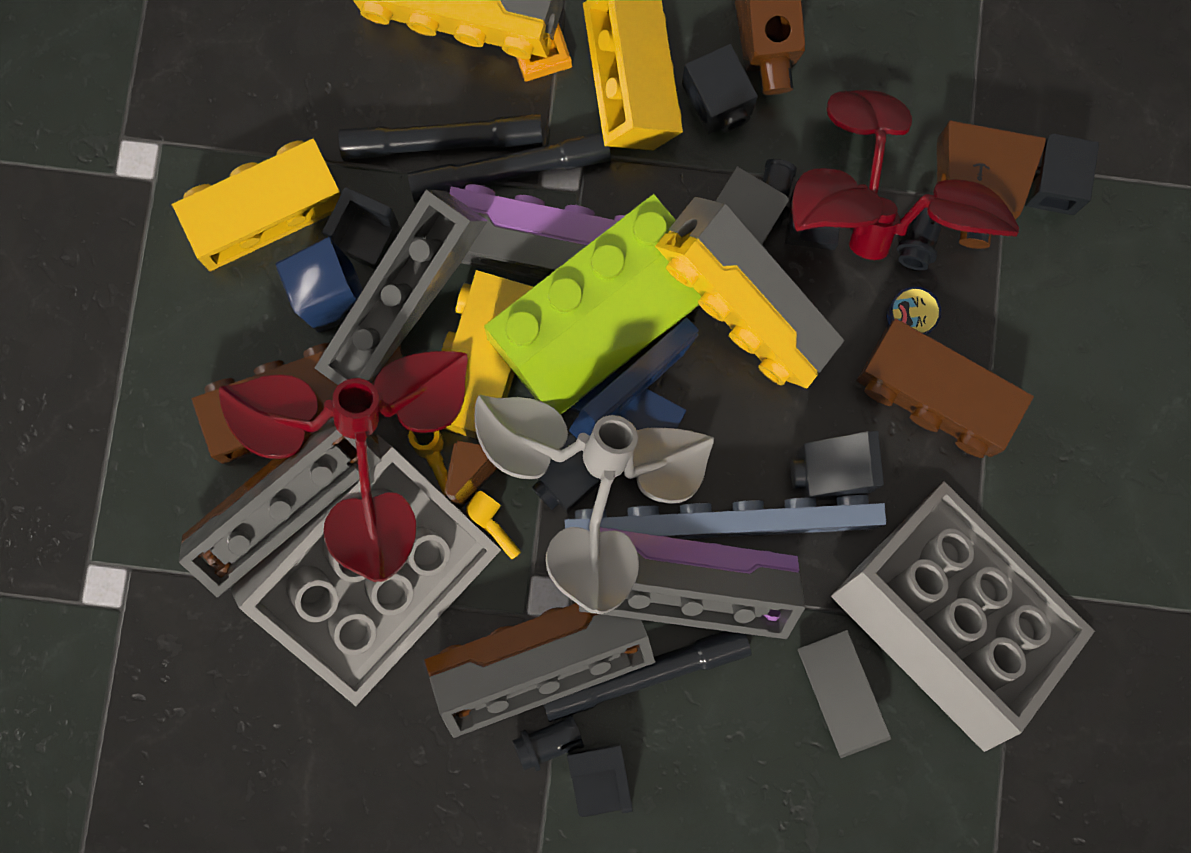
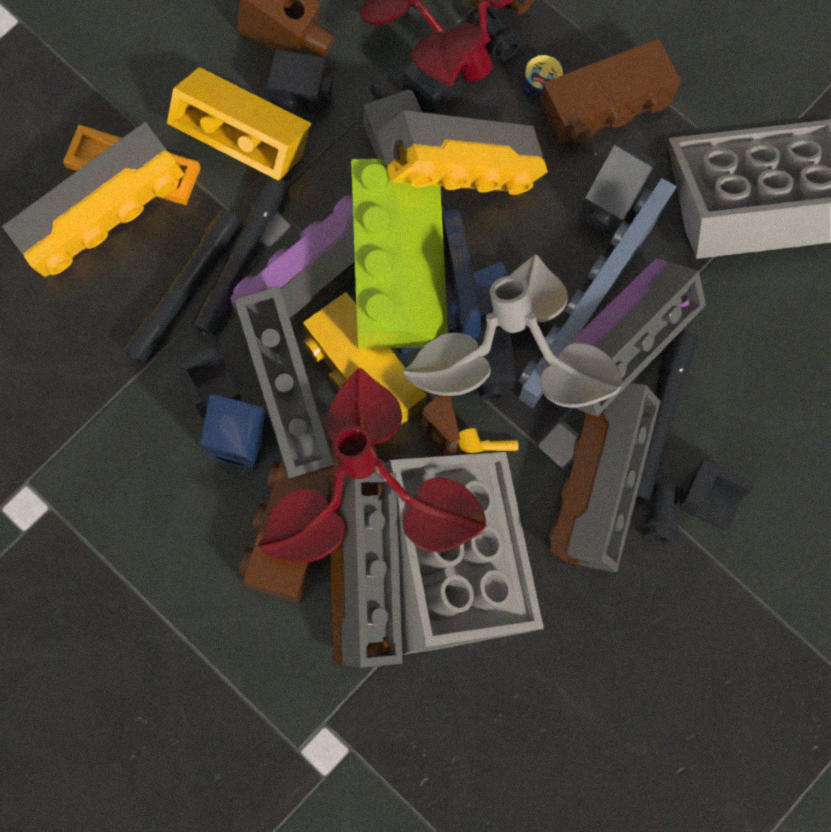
camera: 55 degrees left, 5 degrees down
yellow brick [172,138,341,271] -> none
yellow hand [408,430,448,496] -> none
dark grey slope [798,630,891,758] -> none

